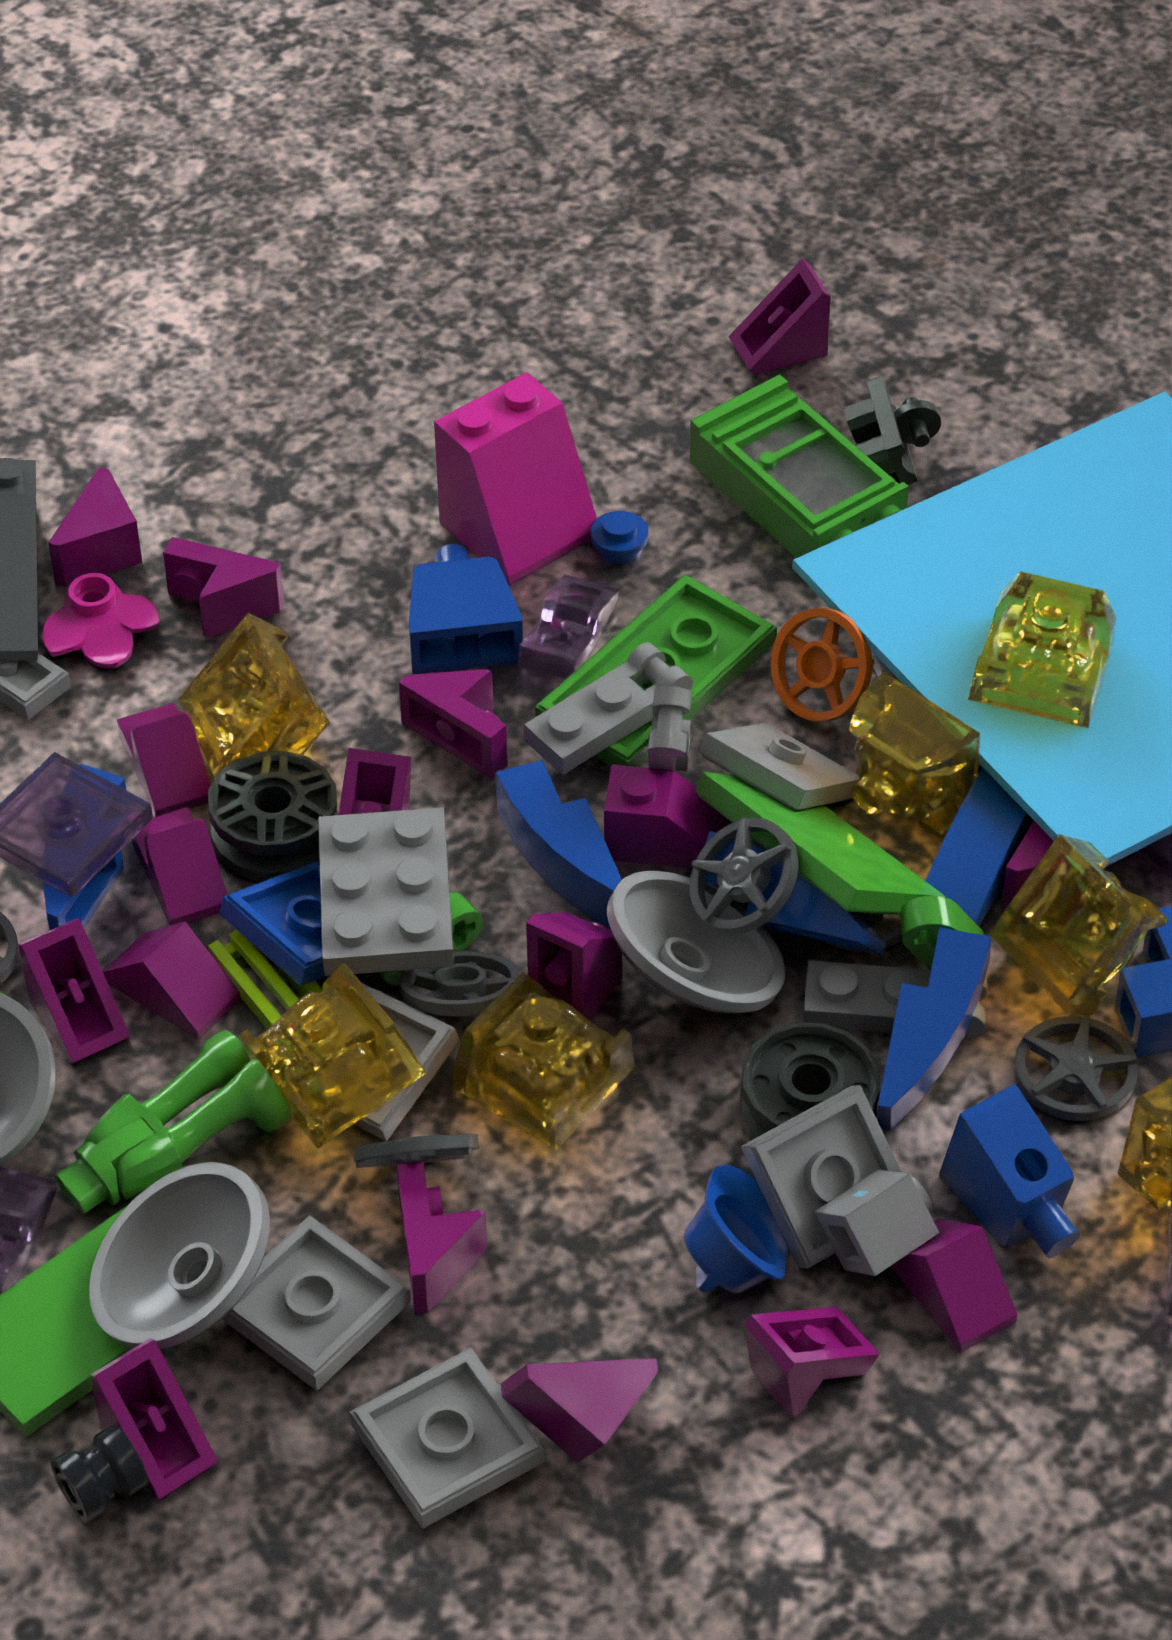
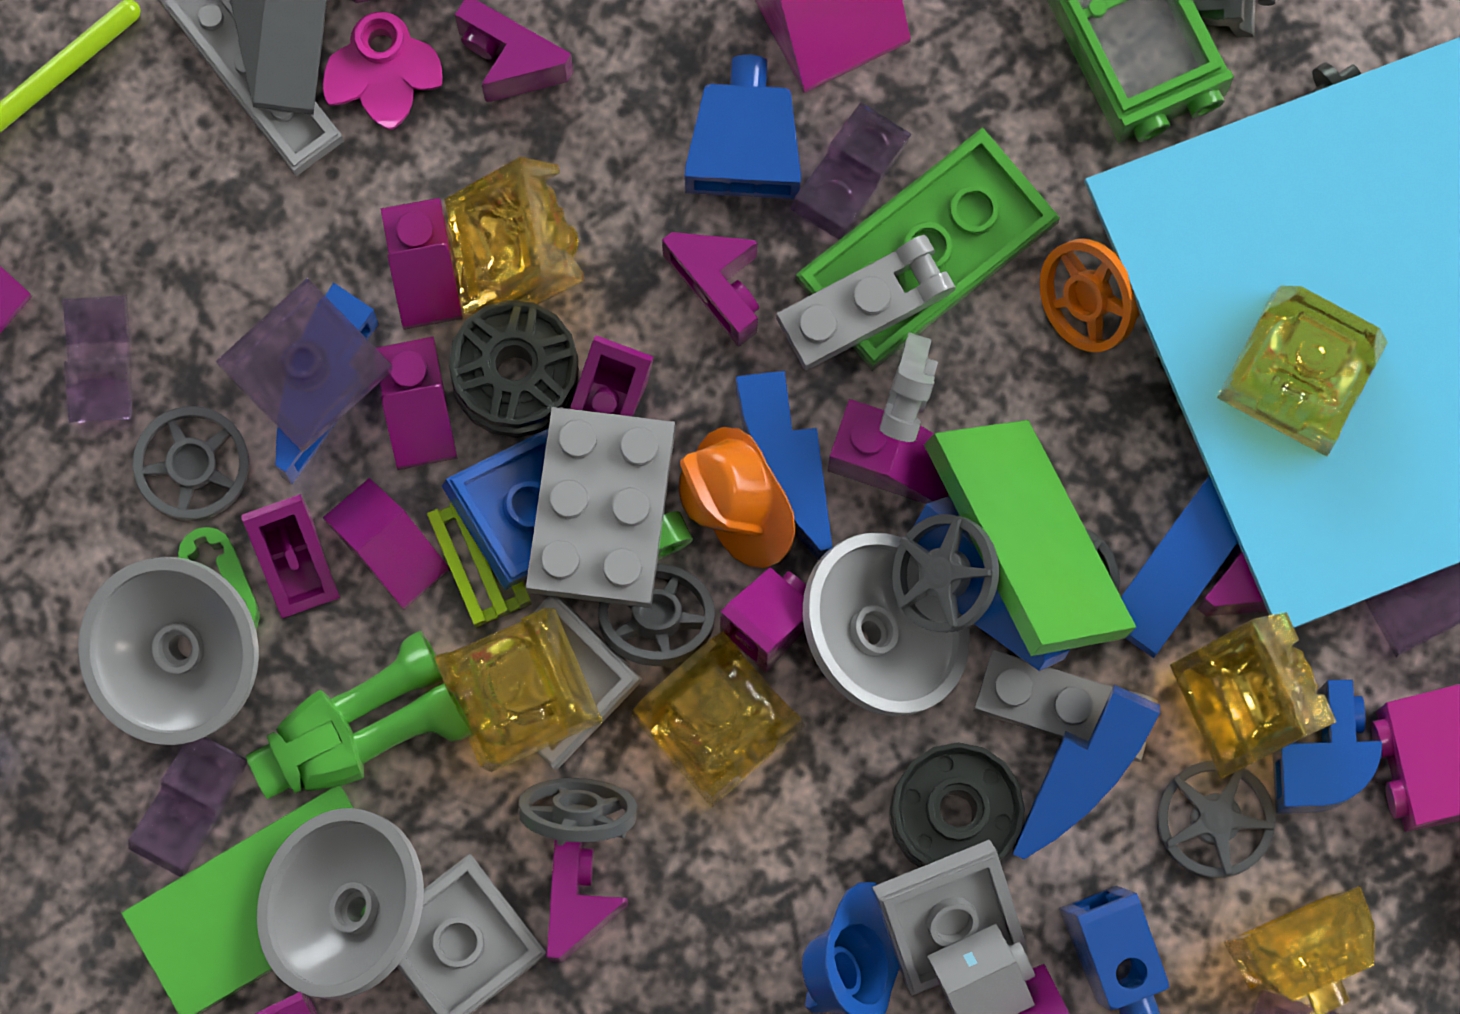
camera: 10 degrees right, 30 degrees up
blue plate [591,511,648,564] -> none
light grey plate [699,722,864,811] -> none
clear yellow brick [849,671,980,839] -> none
bright green beam [900,896,985,970] -> none
none -> orange piece [679,427,795,568]

